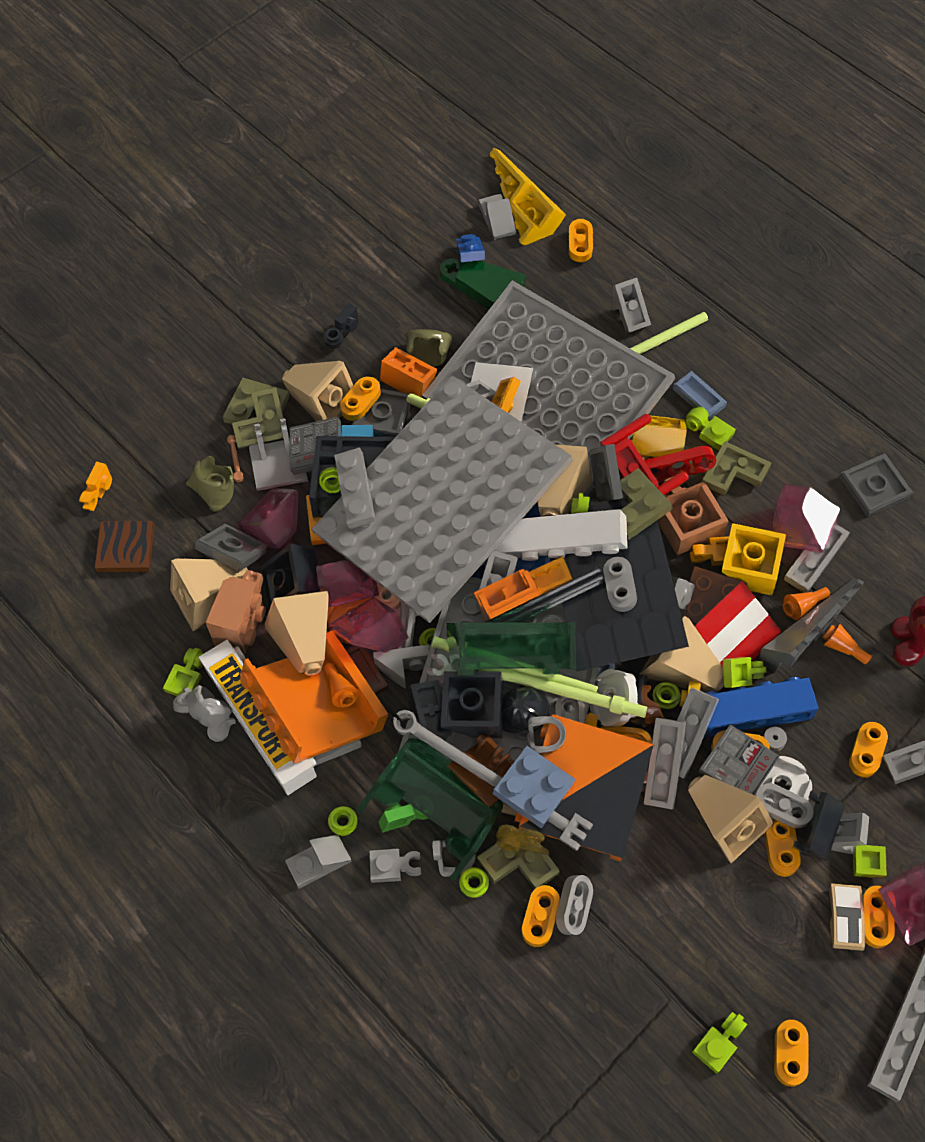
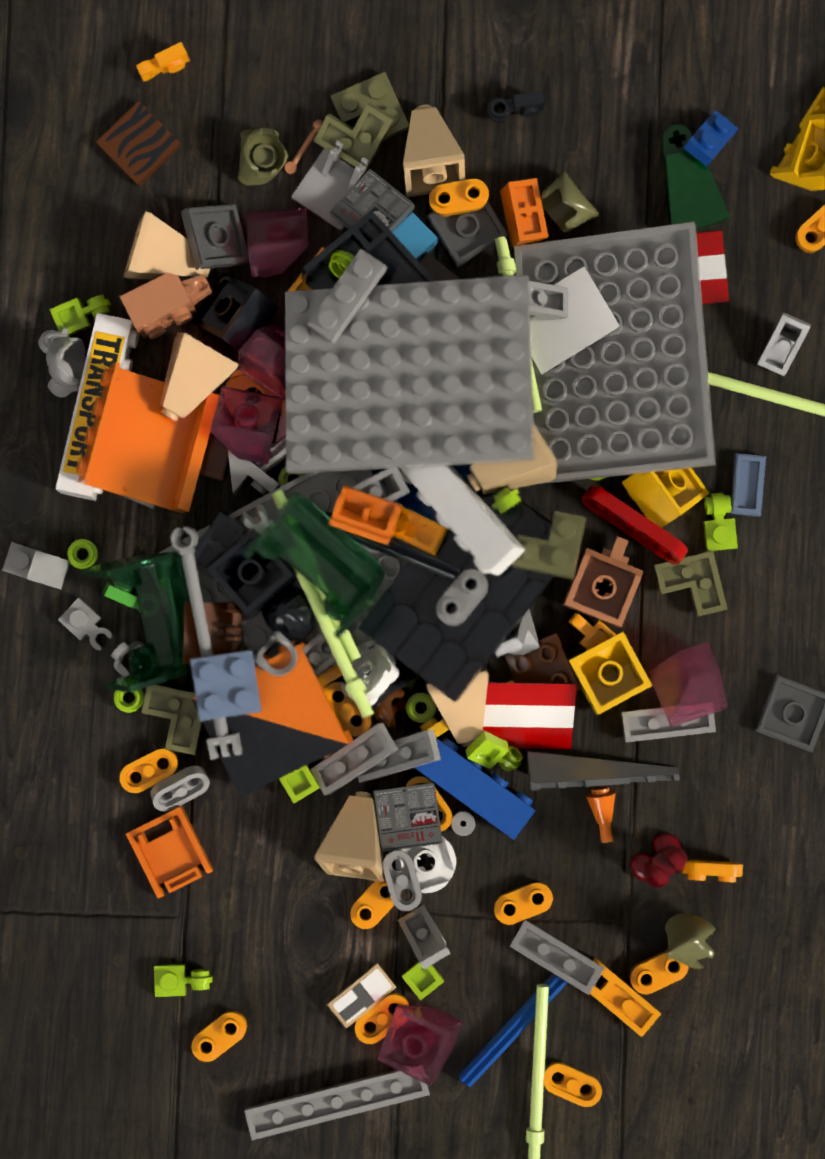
camera: 45 degrees right, 25 degrees up
orange cone [324,663,359,708] -> none
light grey slope [479,194,516,240] -> none
light orange plate [492,377,521,413] -> none
clear yellow plate [496,825,549,855] -> none
dark grey tile [589,444,623,502] -> none
red plate [600,414,689,495] -> none
orange cone [783,587,830,620] -> none
black hinge [793,791,845,860] -> none
none -> orange container [126,805,213,899]
none -> lime plate [279,765,320,803]

